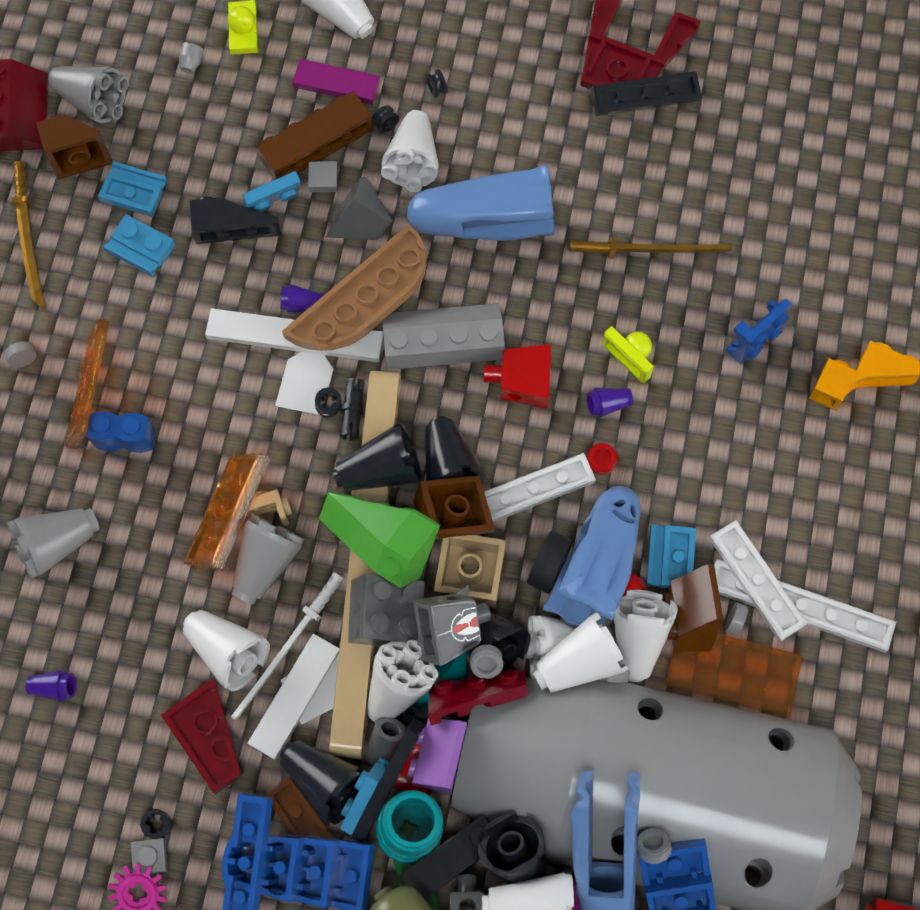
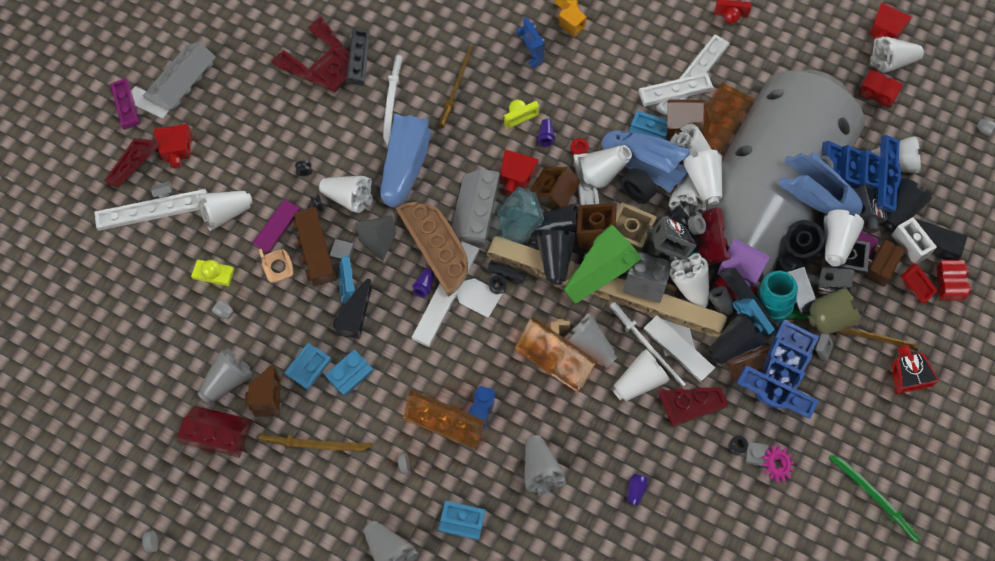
camera: 75 degrees left, 5 degrees down
none -> light nougat piece [259,249,294,283]
none -> white sword [383,55,403,146]
none -> clear light blue brick [497,186,544,244]
none -> reddish brown slope [526,167,581,210]
none -> white cone [580,145,632,188]

